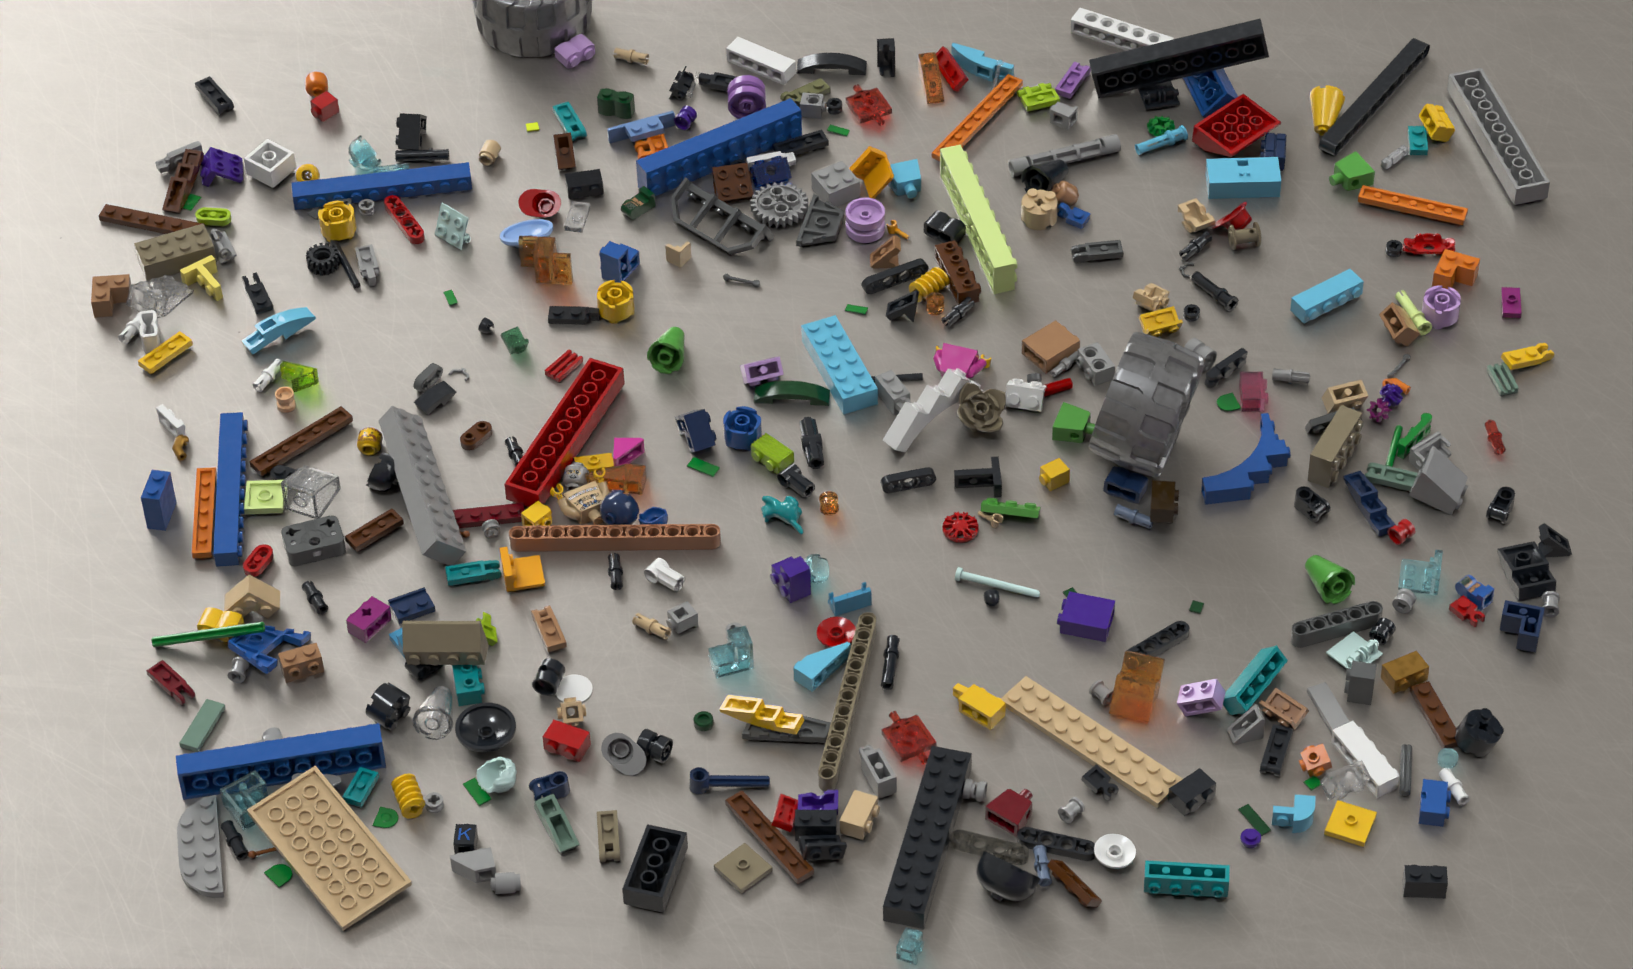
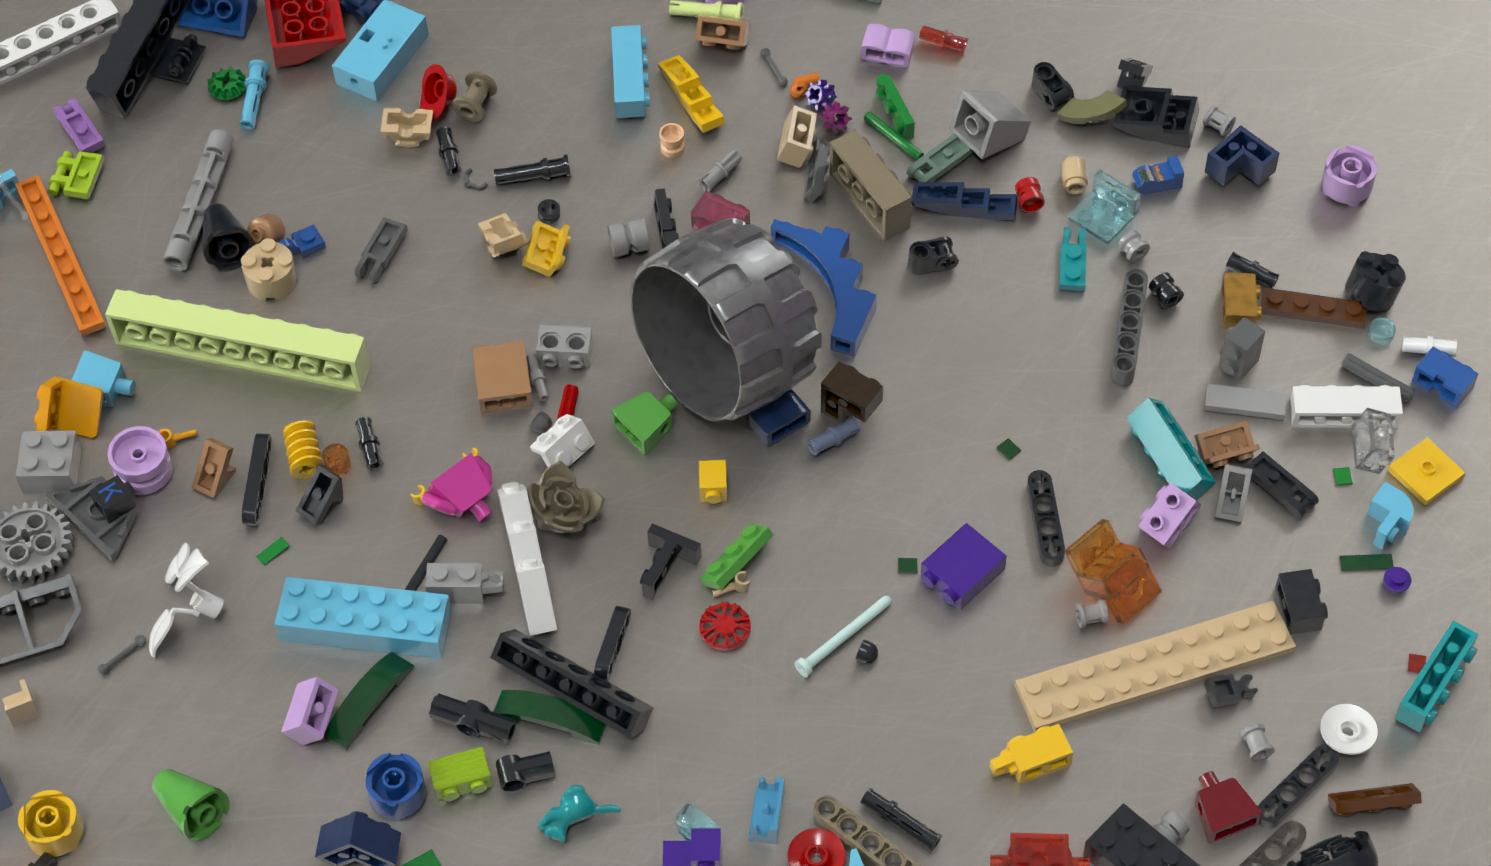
camera: 60 degrees left, 10 degrees up
clear orange wheel [819,491,839,515] -> none
black brick [924,211,966,243] -> none
reddish brown brick [935,240,981,305] -> none
sand blue pin [1033,845,1052,887] -> none
light grey brick [1049,102,1078,130] -> none
orange brick [1299,743,1332,777] -> none
bright green cone [1305,555,1355,604] -> none
light aqua hinge [1326,631,1383,669] -> none
light grey hinge [1409,431,1452,470] -> none
red plate [1449,595,1485,627] -> none
none -> black brick [90,475,137,524]
none -> white plant [149,542,224,659]
none -> black brick [490,629,654,738]
none -> dark green slope [493,690,606,745]
none -> yellow slope [658,55,725,133]
none -> light nougat wheel [659,123,685,158]
none -> lavender brick [861,24,915,68]
none -> olive tile [1057,90,1127,124]
none -> teal hinge [1059,227,1087,292]
none -> tan brick [1061,156,1088,195]
none -> black pin [1226,251,1280,289]
none -> lavender brick [1322,145,1378,206]

